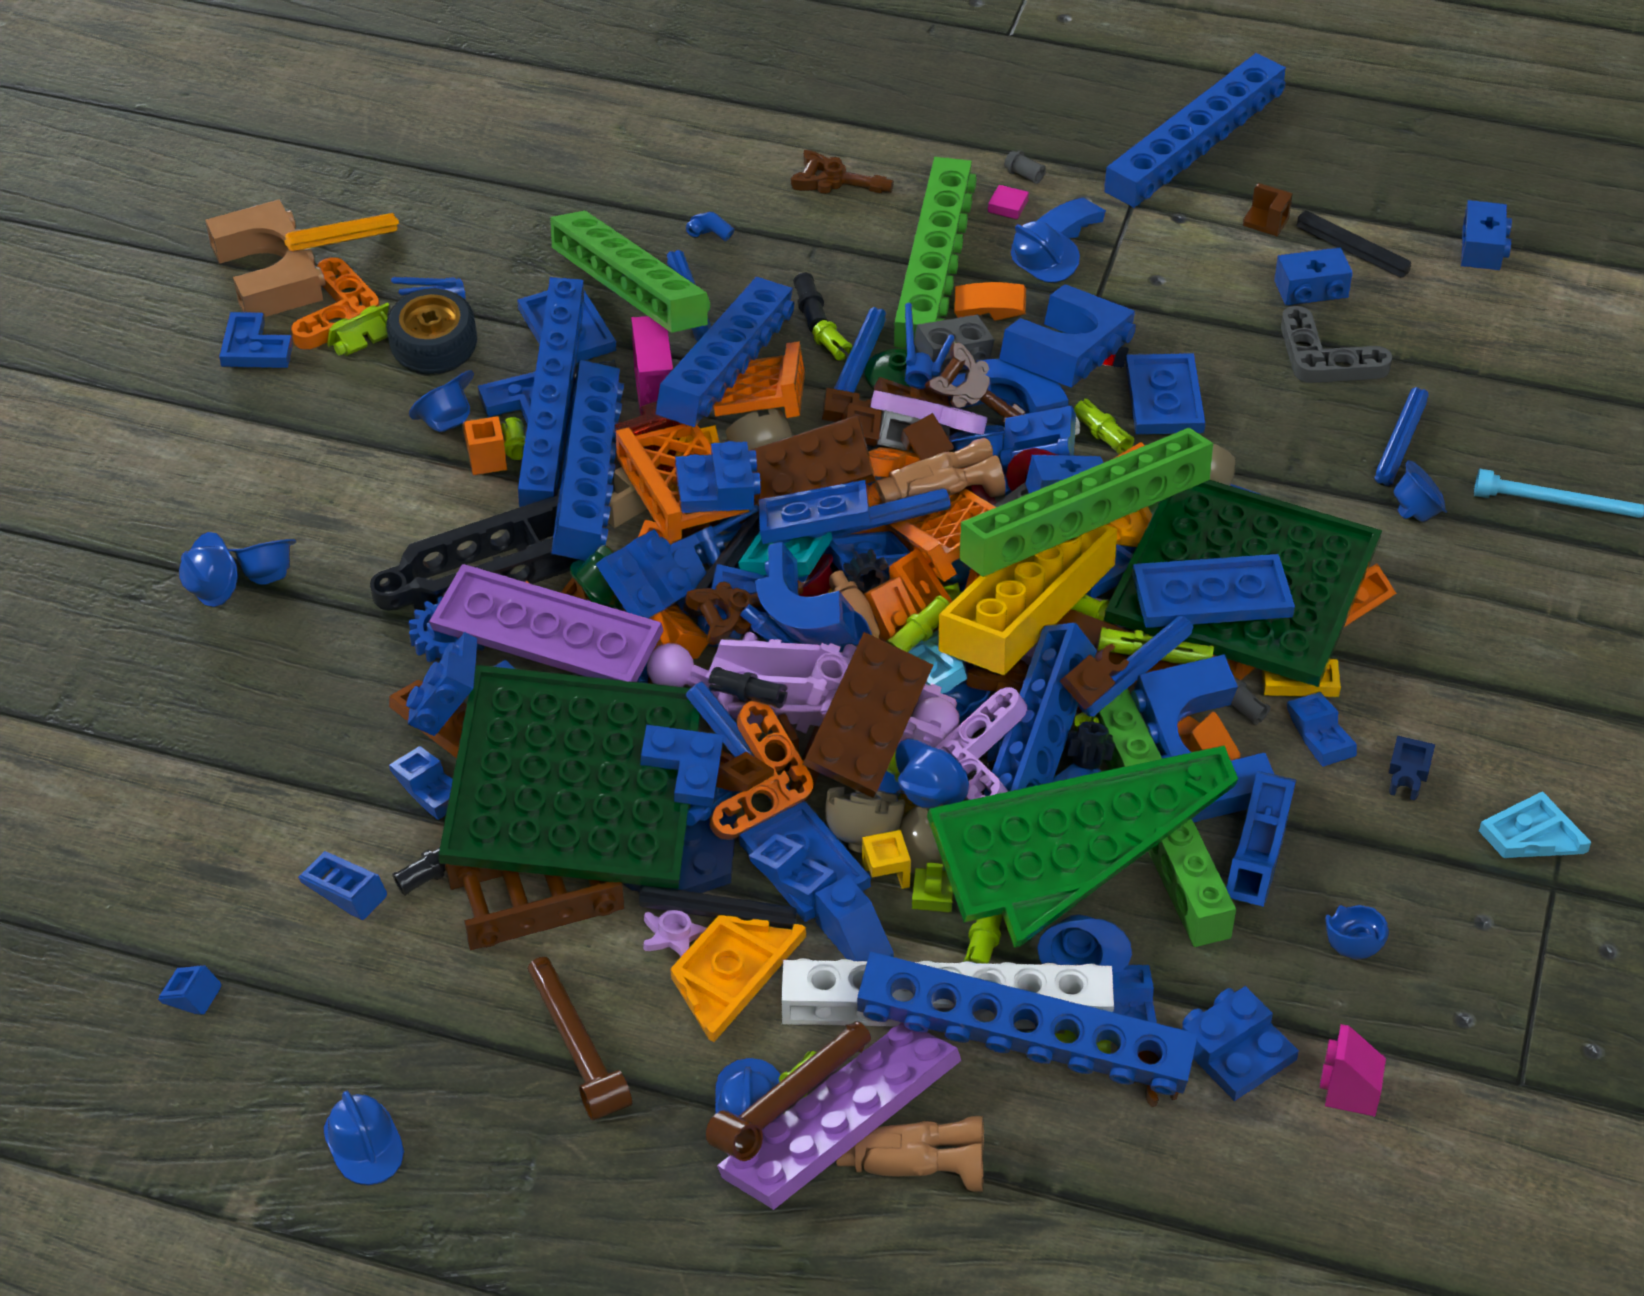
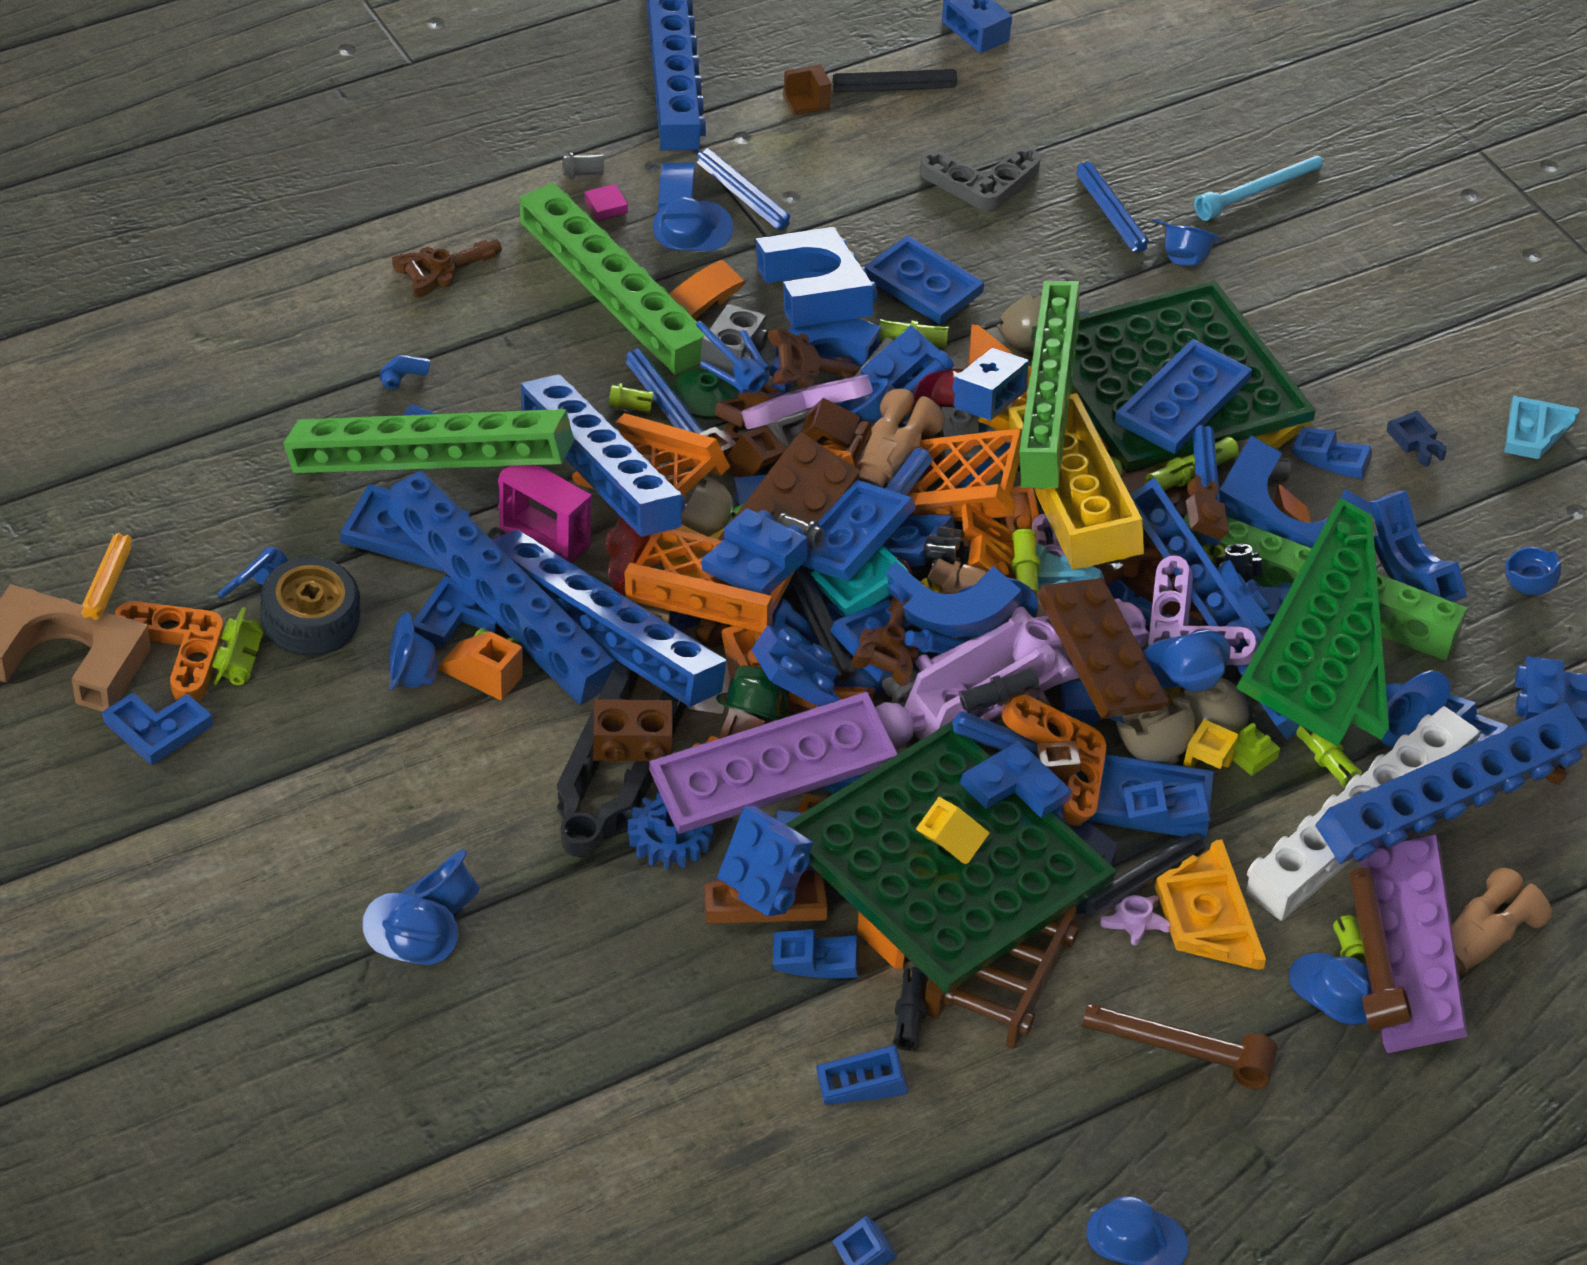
camera: 50 degrees left, 0 degrees up
black pin [793,272,828,332] -> none
blue slope [815,875,894,961] -> none
blue brick [1274,247,1353,306] -> none
none -> reddish brown brick [593,699,672,762]
none -> axle [697,148,790,230]
none -> dark grey pin [776,513,825,550]
none -> yellow panel [916,797,990,864]
none -> blue plate [1217,560,1271,631]

